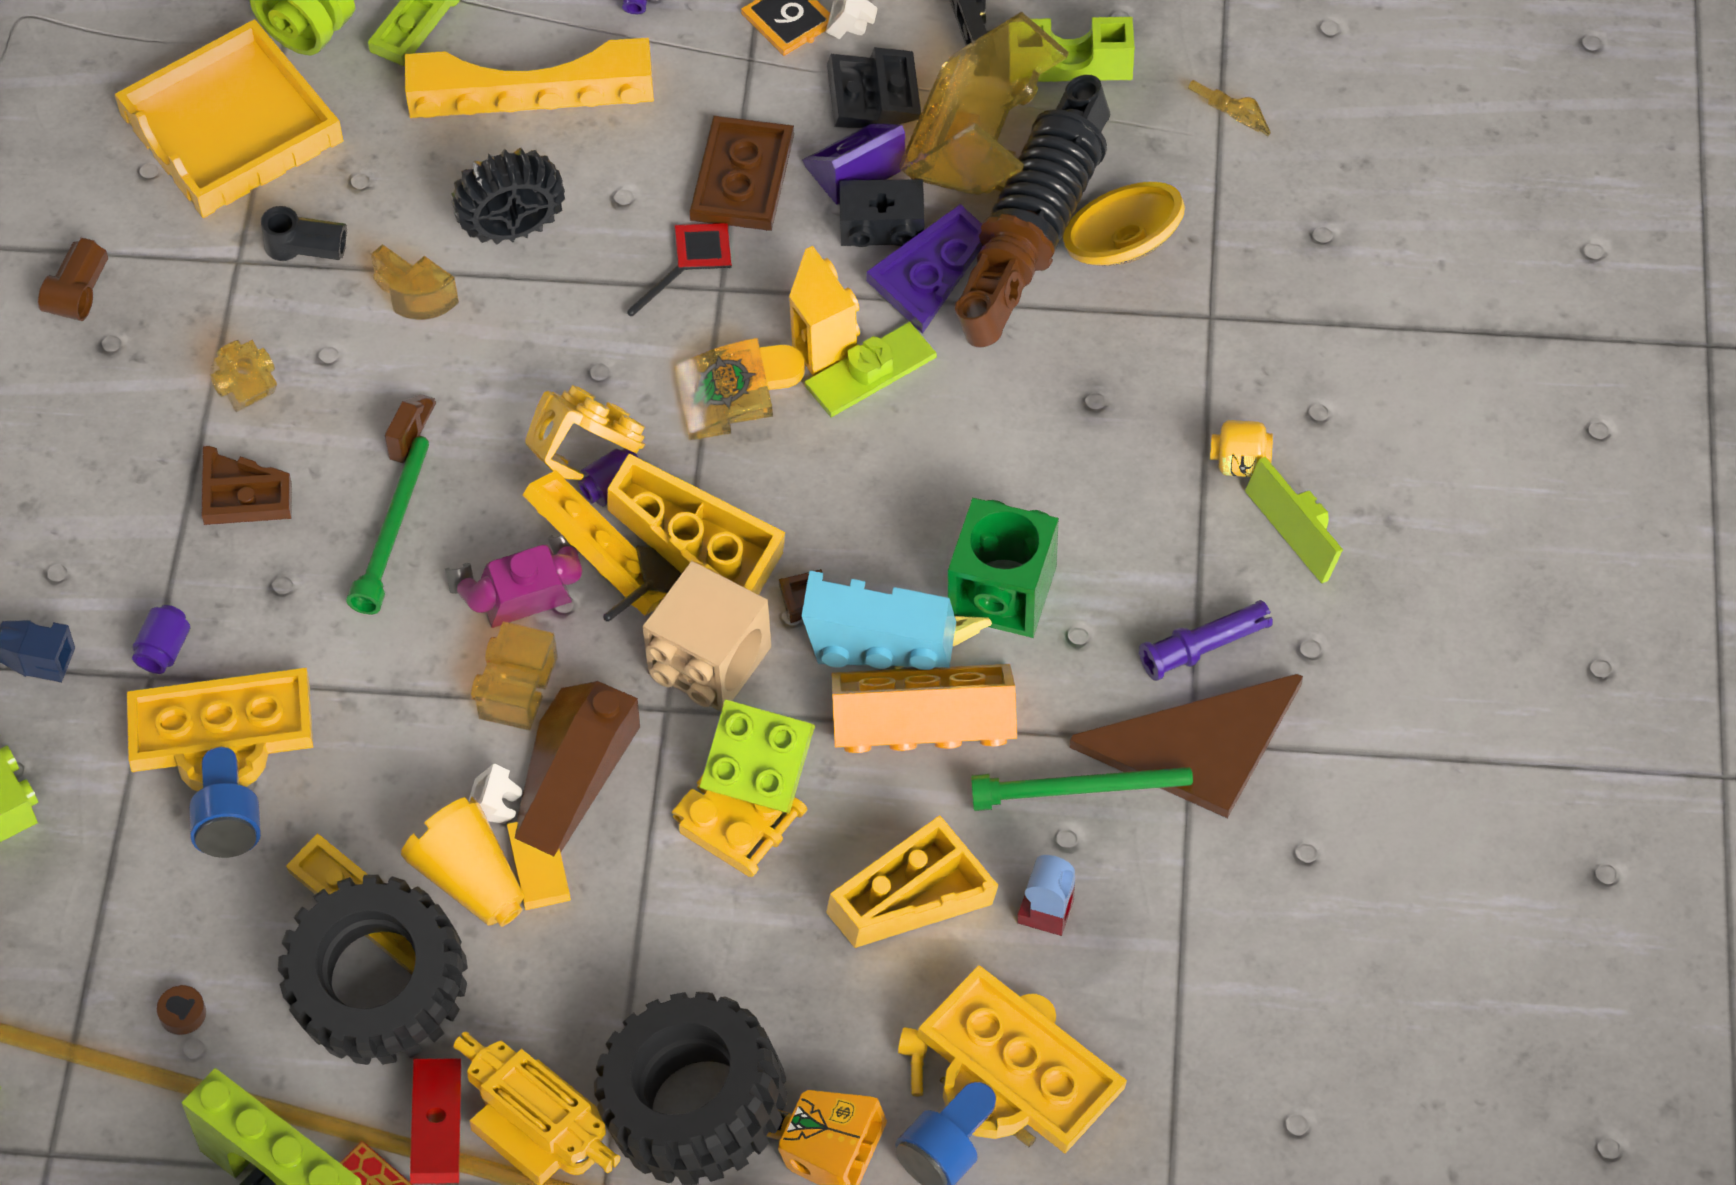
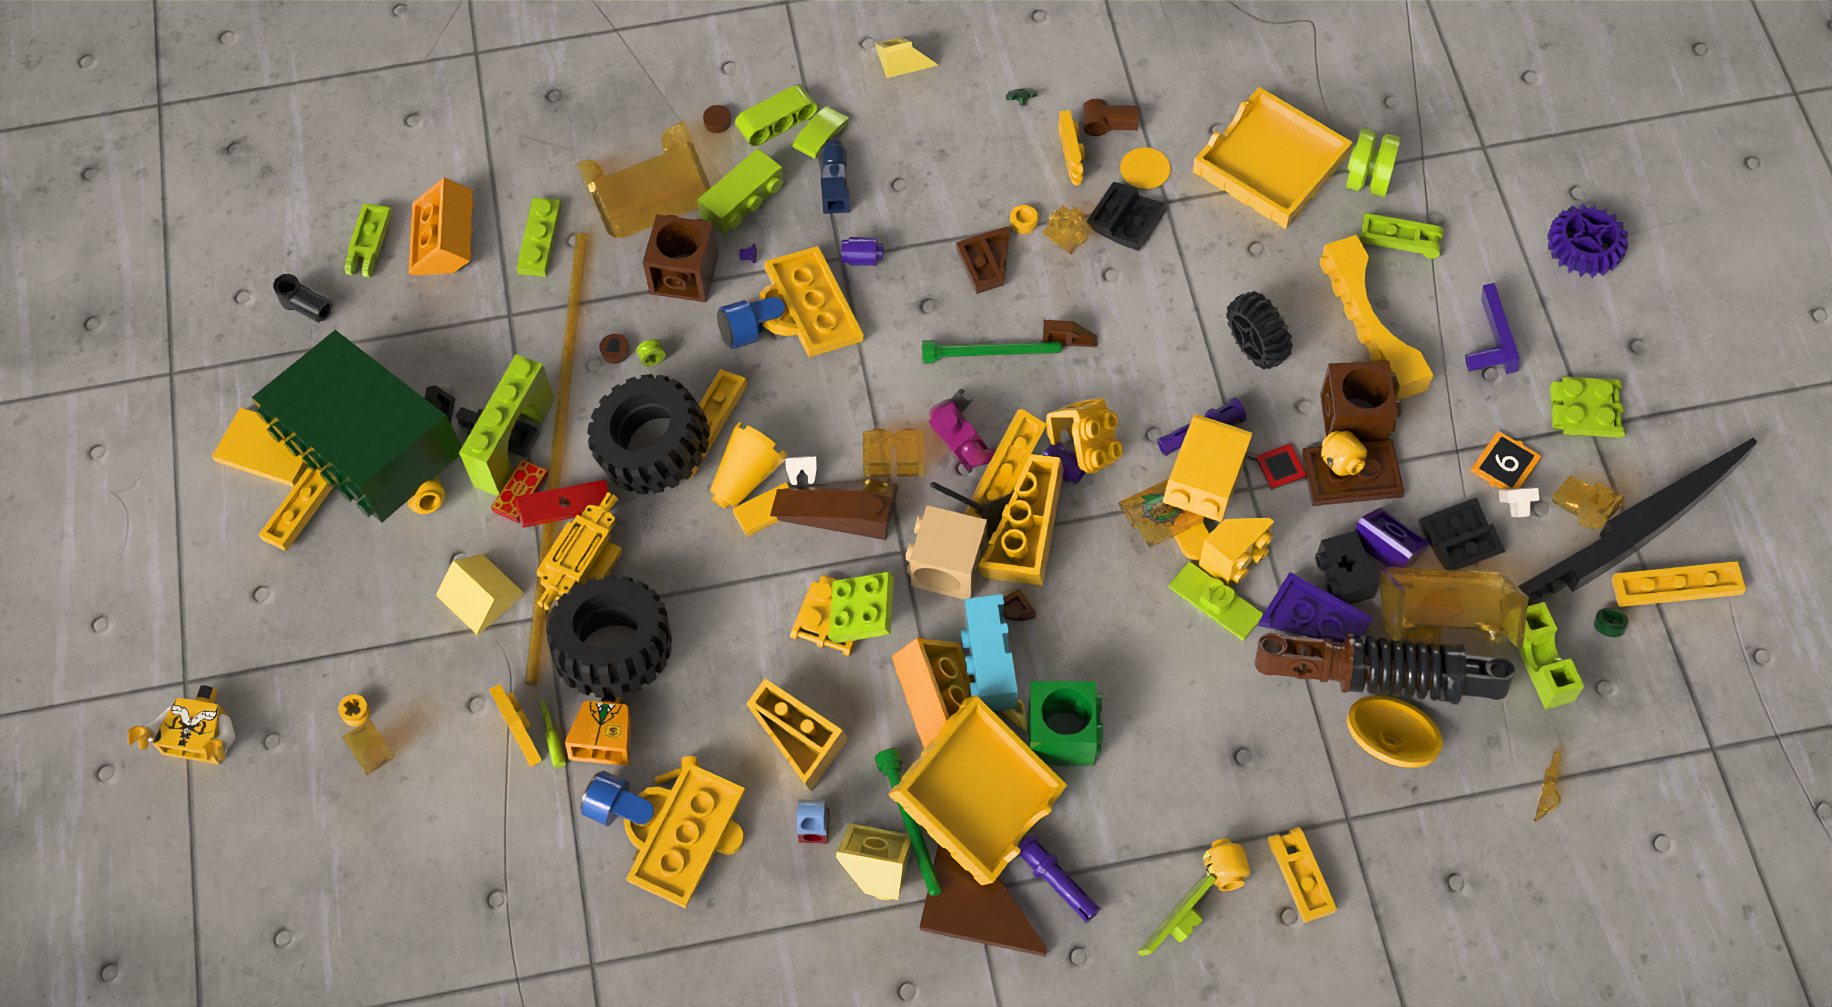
camera: 75 degrees right, 5 degrees up
black piece [261,206,347,261] -> none
clear yellow brick [371,244,459,320] -> none
none -> lime bush [636,339,666,367]
none -> reddish brown brick [642,214,719,303]
none -> dark purple piece [739,244,757,263]
none -> light yellow slope [836,823,911,900]
none -> yellow piece [888,695,1067,885]
none -> yellow tile [1010,205,1038,234]
none -> yellow hinge [1058,110,1085,185]
none -> black slope [1086,182,1166,251]
none -> yellow sticker [1120,147,1171,189]
none -> dark purple pin [1157,397,1247,456]
none -> yellow slope [1163,413,1253,522]
none -> yellow plate [1268,827,1337,923]
none -> reddish brown brick [1320,361,1401,442]
none -> yellow head [1321,431,1367,476]

